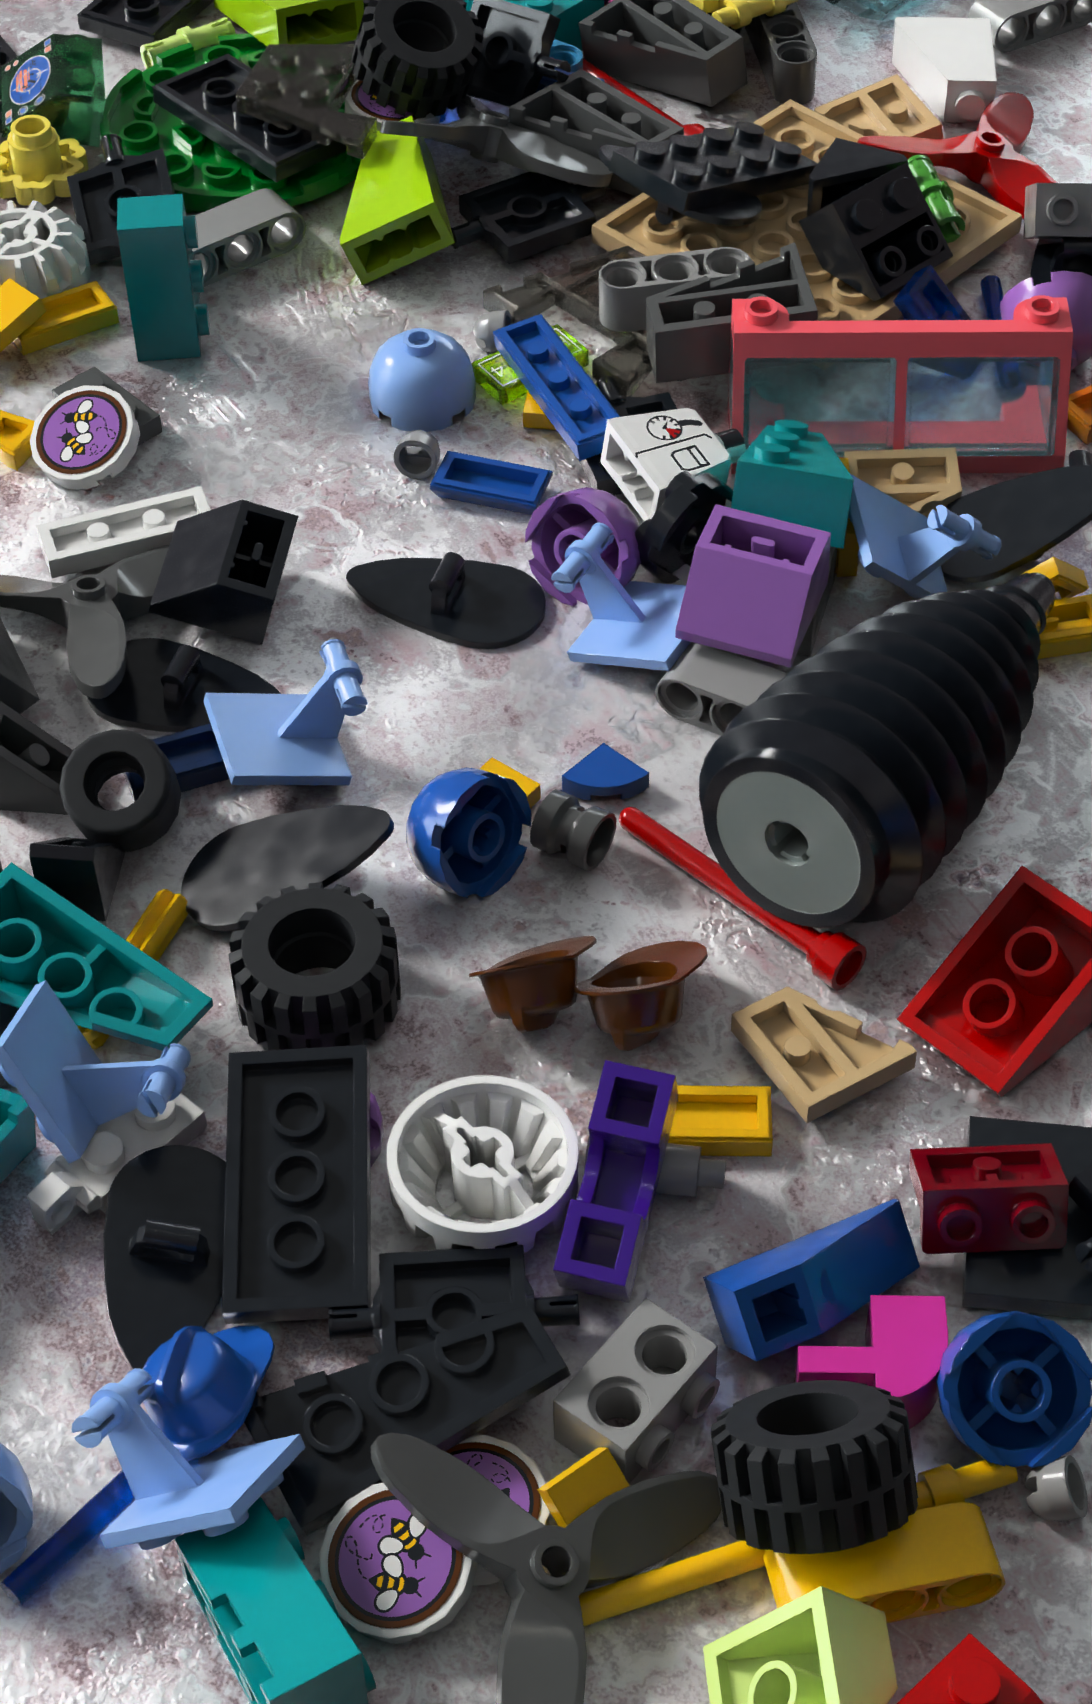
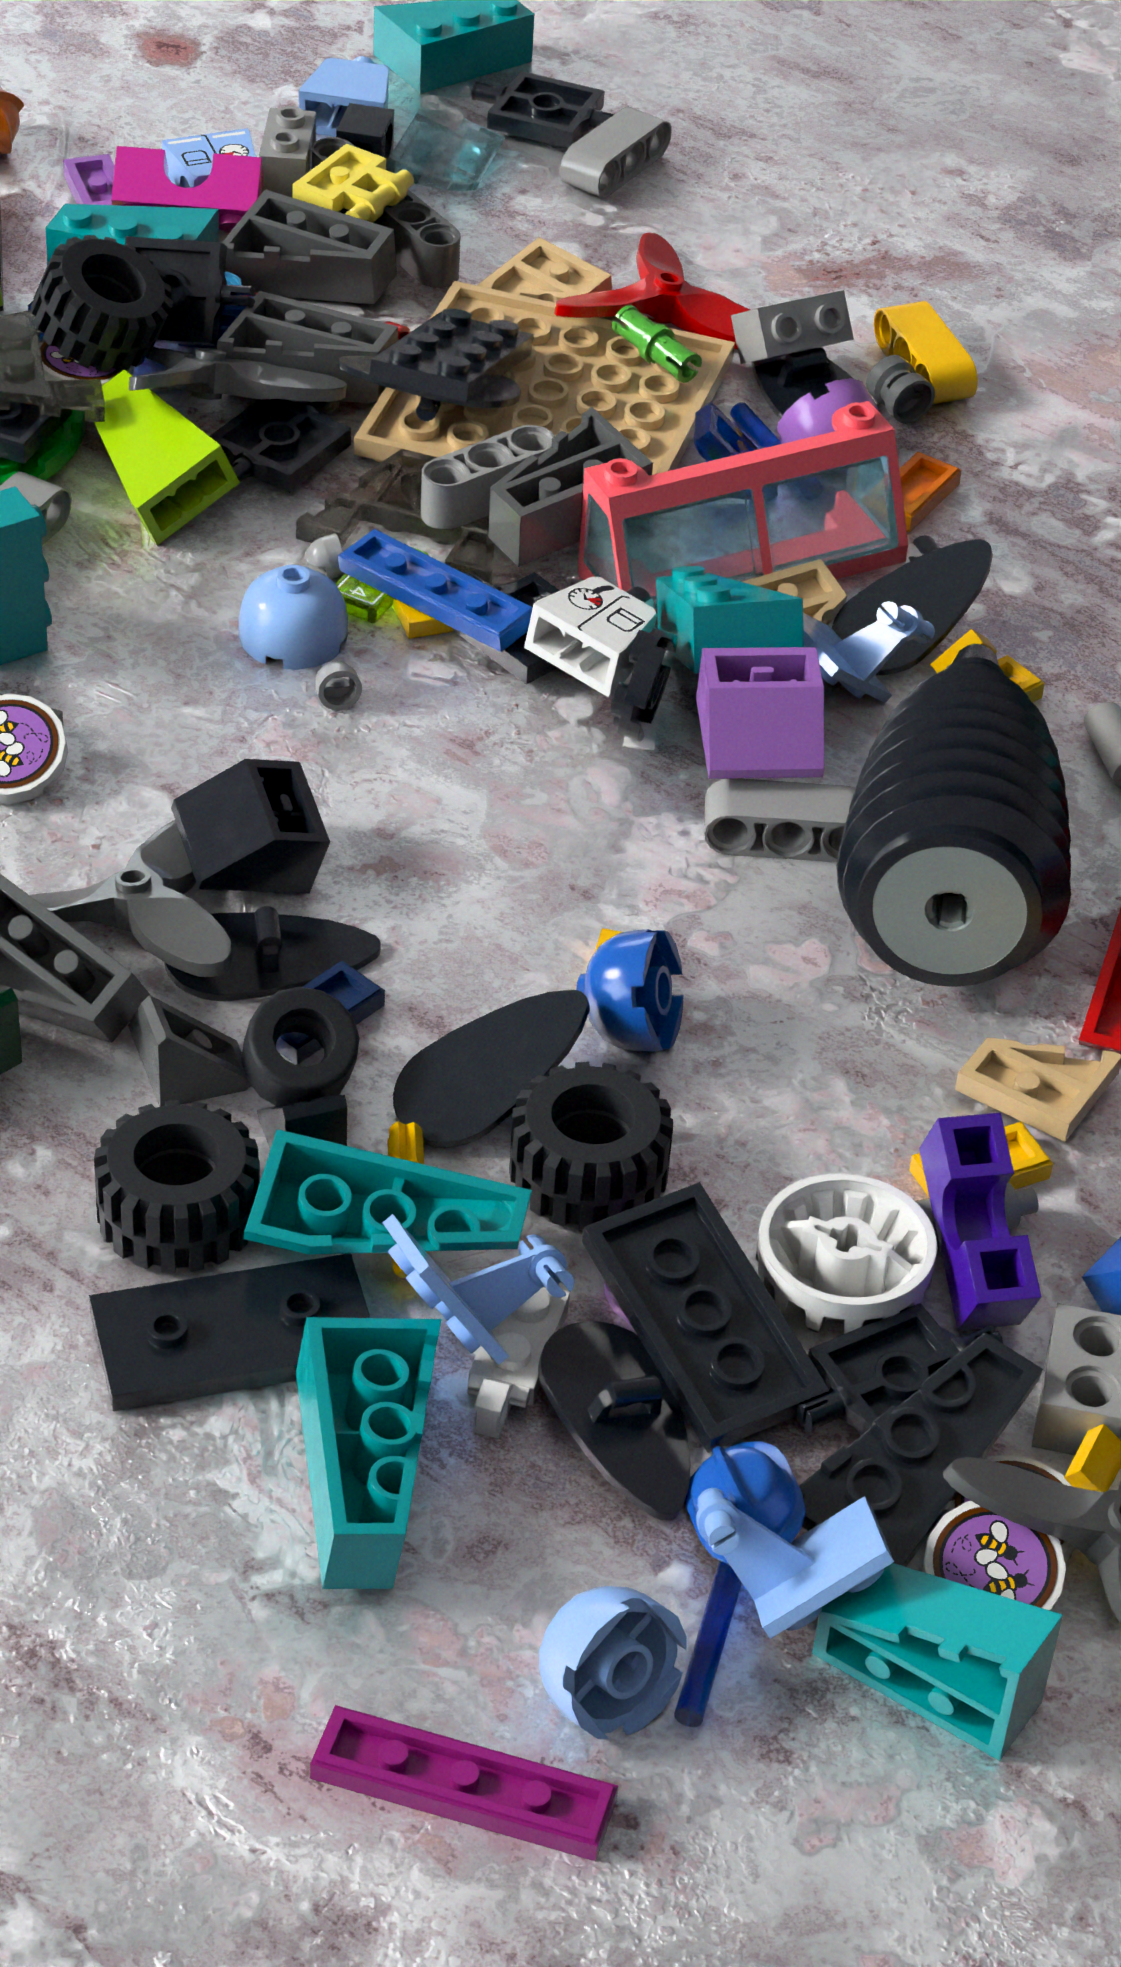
camera: 30 degrees left, 5 degrees down
white plate [36,486,211,578] -> none
light blue plate [203,639,368,786] -> none
black shield [346,552,546,649] -> none
blue tile [430,451,553,515] -> none
reddish brown piece [469,936,597,1033] -> none
medium lavender cylinder [525,487,641,606] -> none
dark grey wheel [530,789,616,871] -> none
light blue plate [551,522,691,671] -> none
blue tile [562,743,649,800] -> none
reddish brown piece [574,941,708,1051] -> none
red piece [619,807,867,991] -> none
black slope [799,162,953,301] -> none
black slope [807,138,908,216] -> none
white slope [891,17,997,123] -> none

